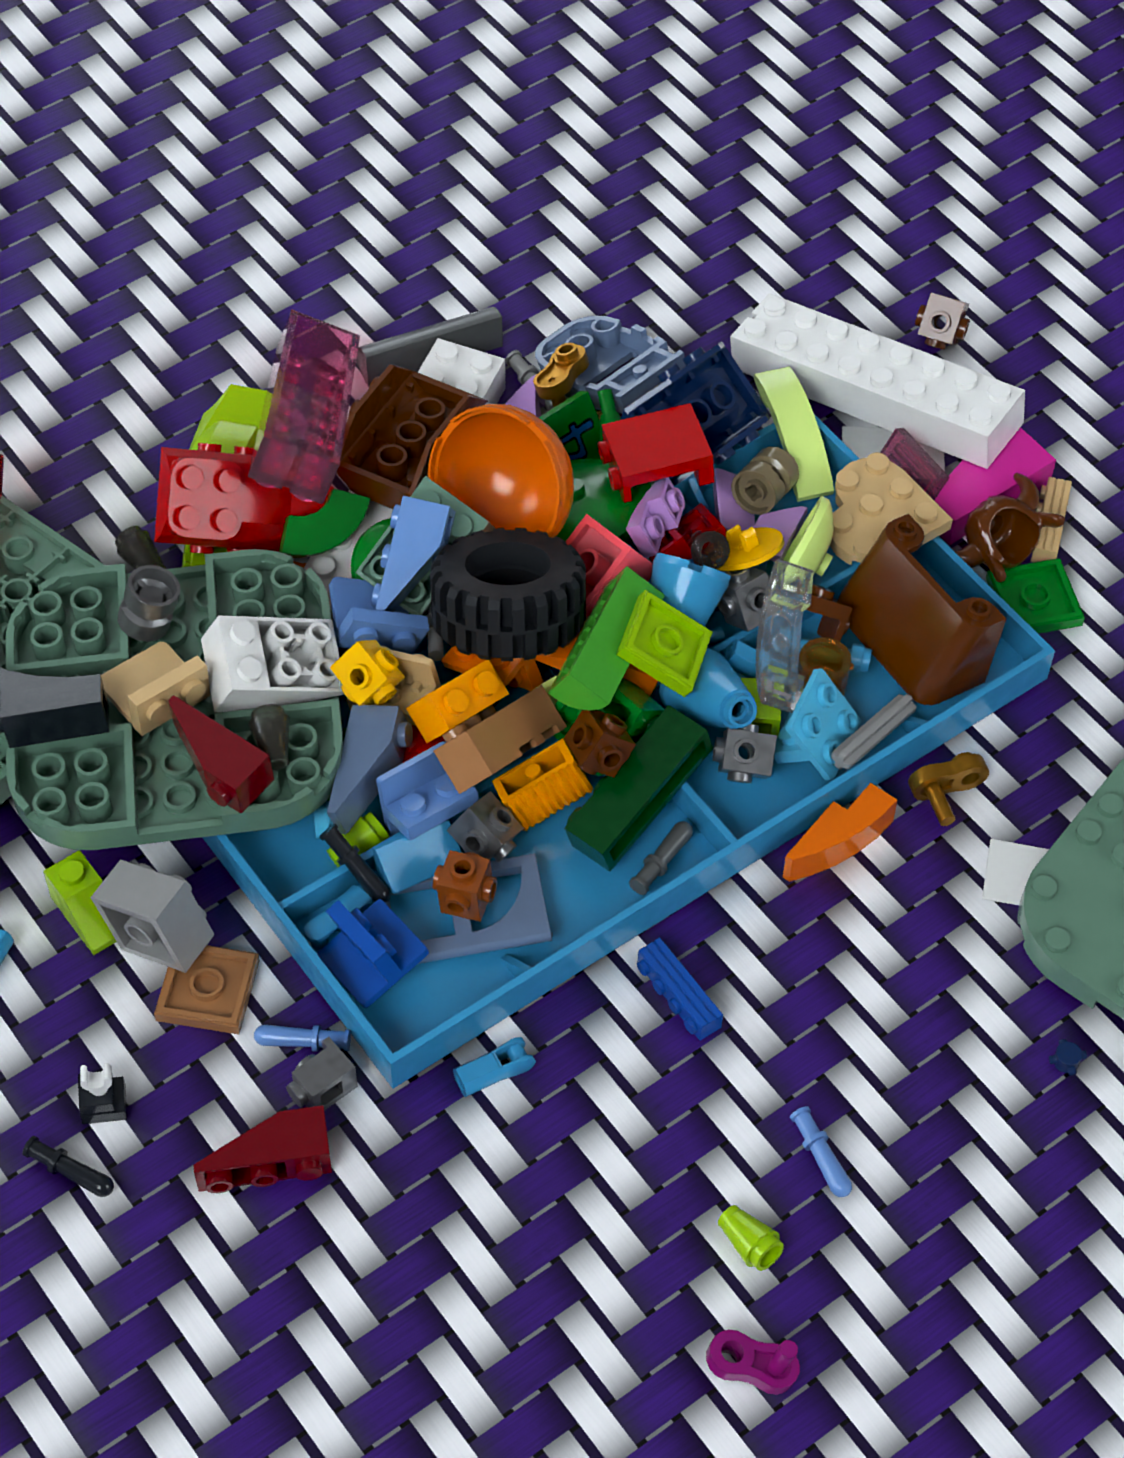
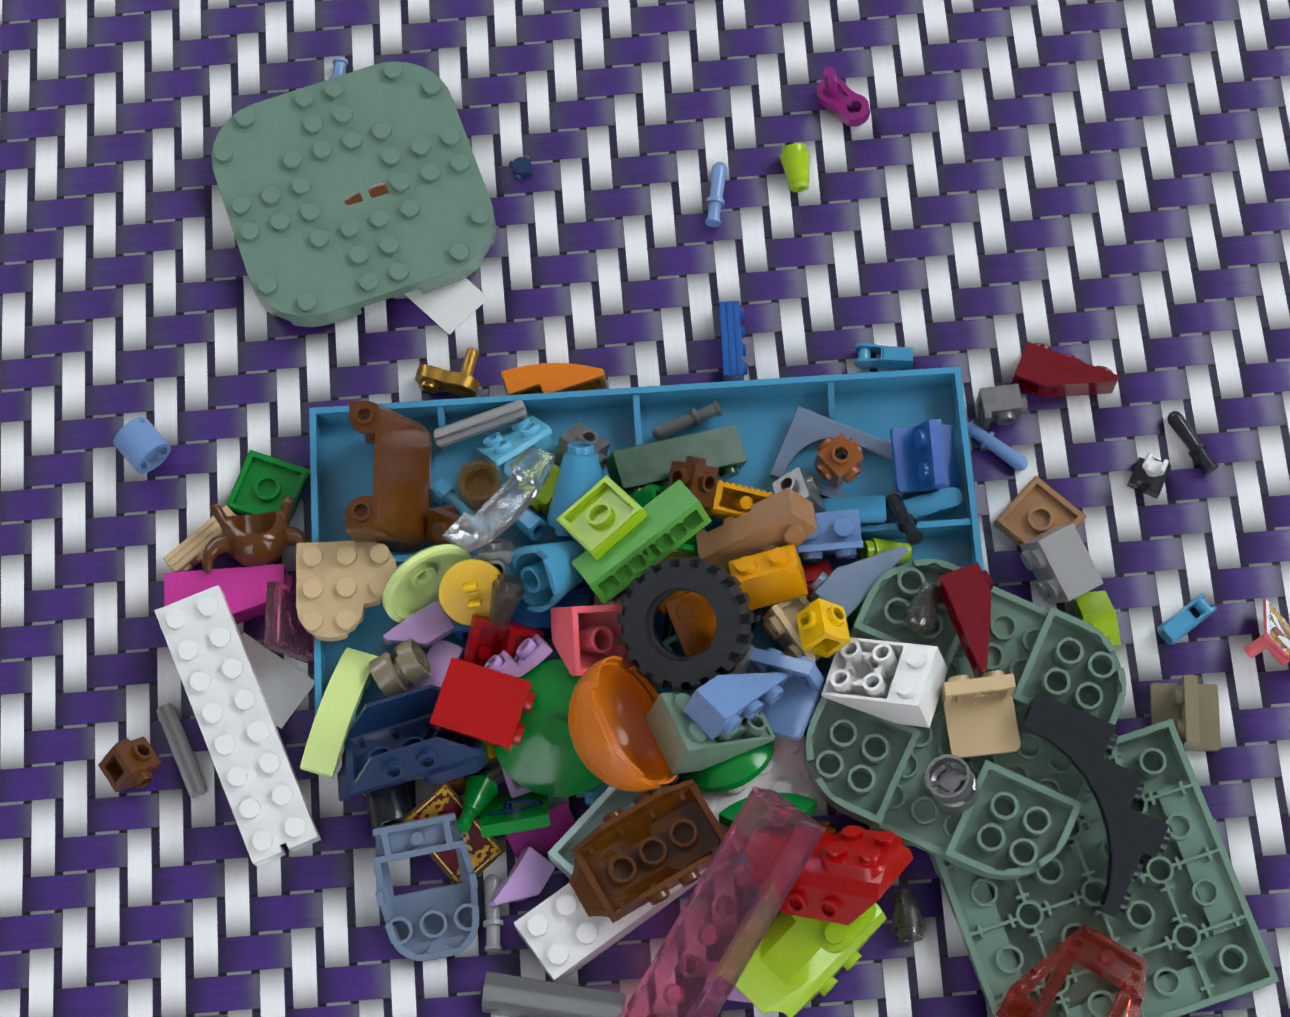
camera: 145 degrees left, 15 degrees up
pearl gold piece [533,343,589,407] -> none

